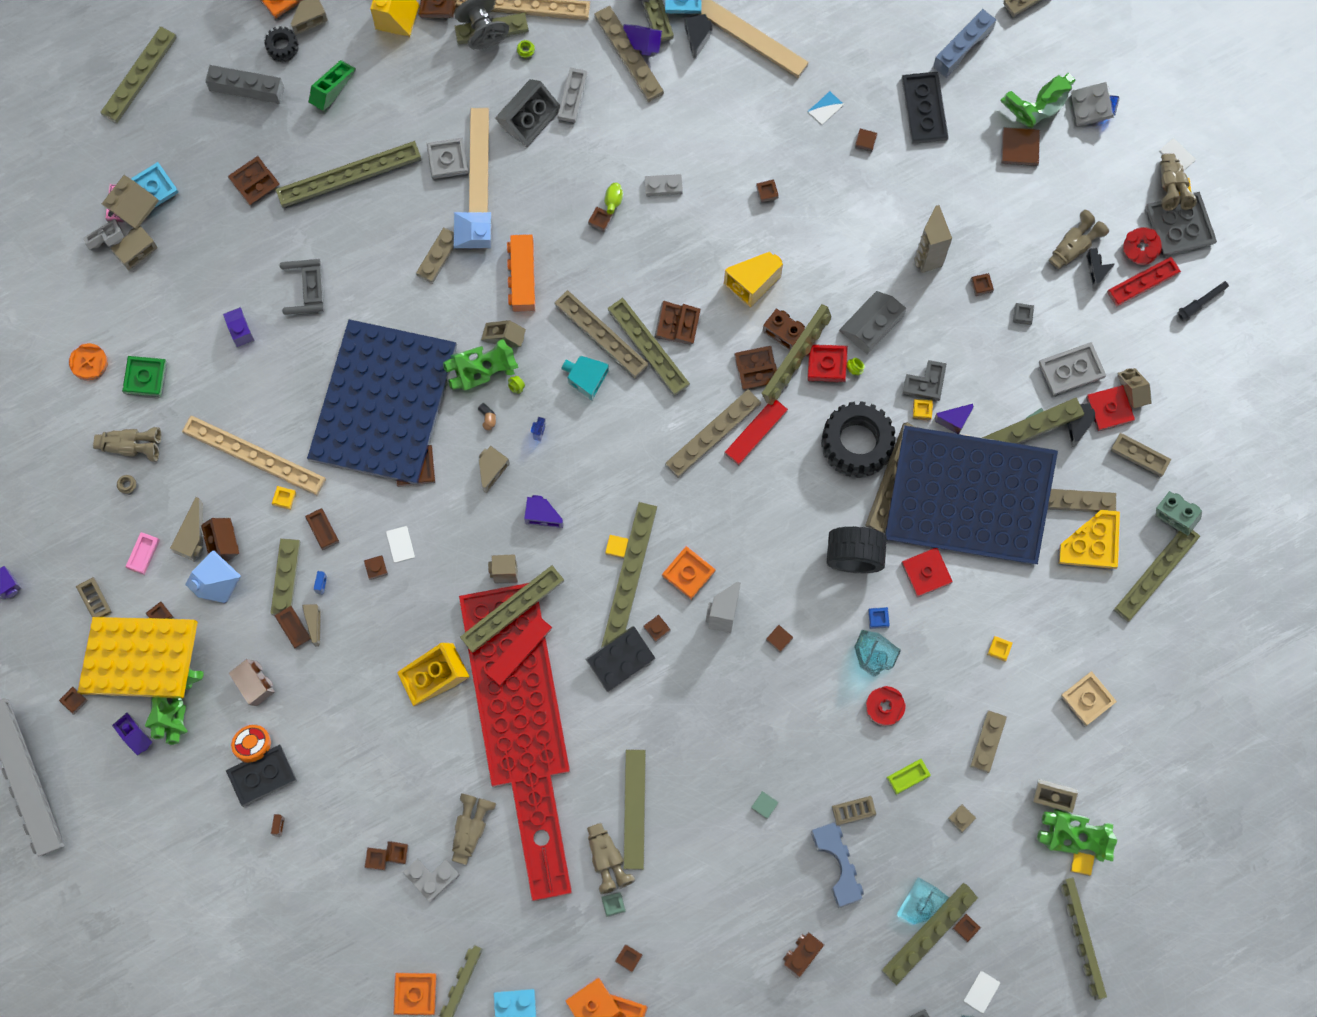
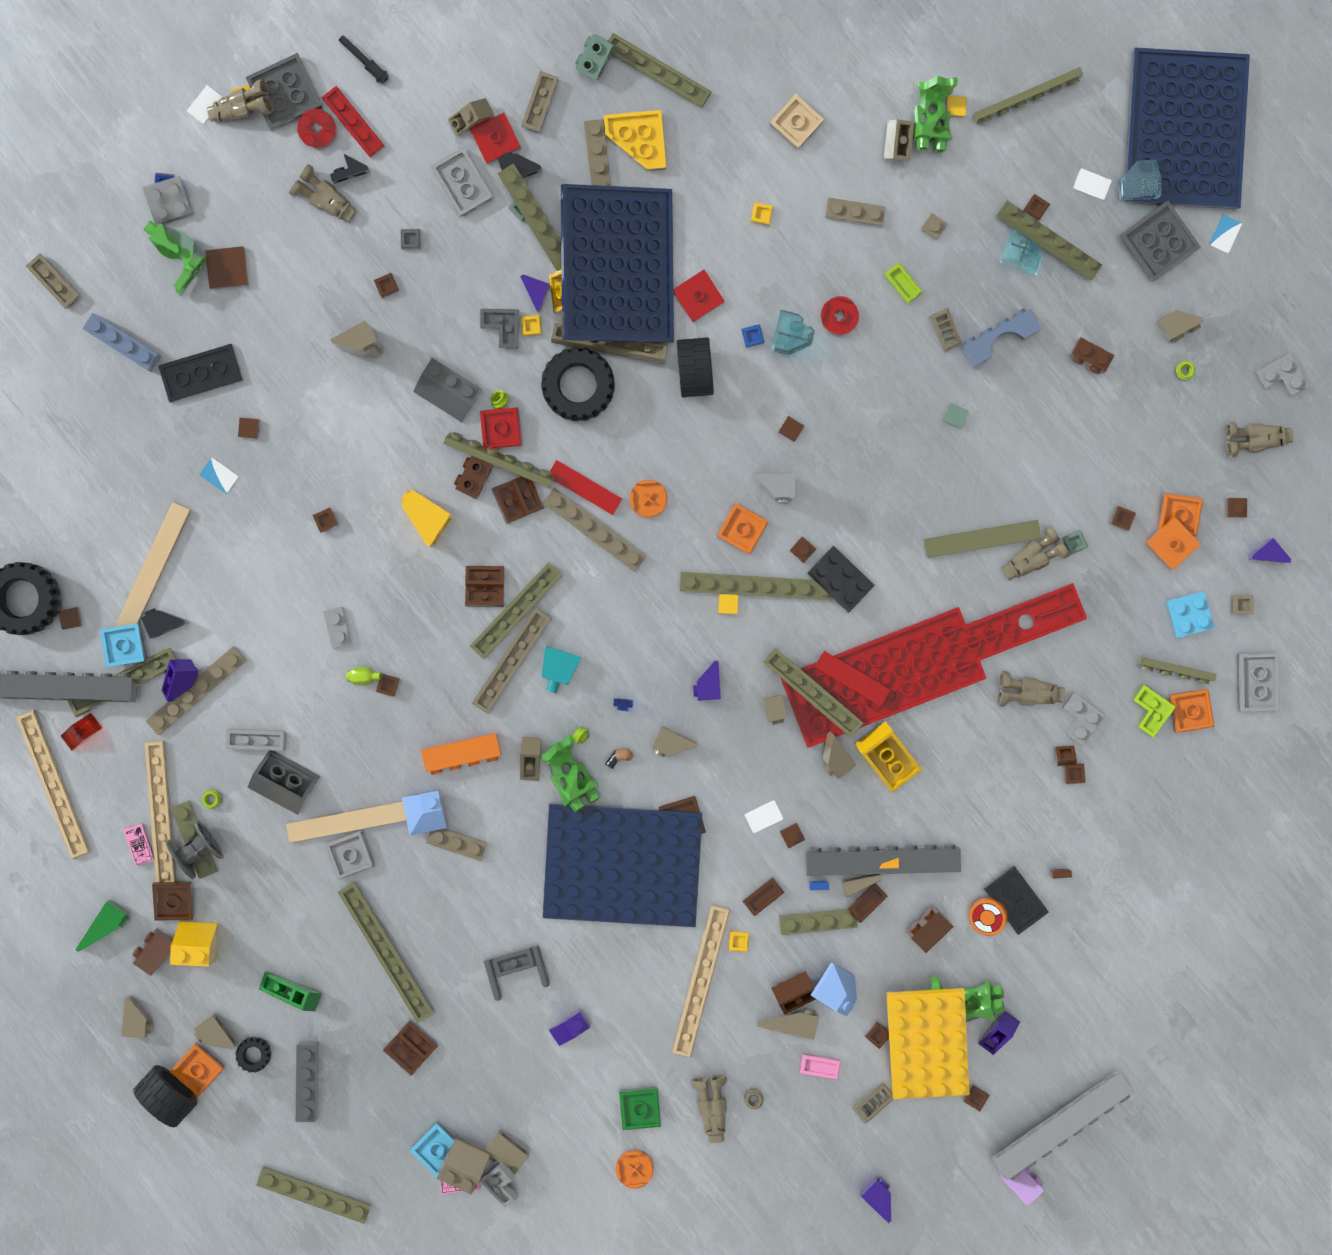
camera: 100 degrees left, 15 degrees up
none -> orange tile [629,480,668,518]
none -> dark grey brick [806,844,961,876]
none -> dark tan slope [823,731,857,779]
none -> lime plate [1133,684,1177,738]

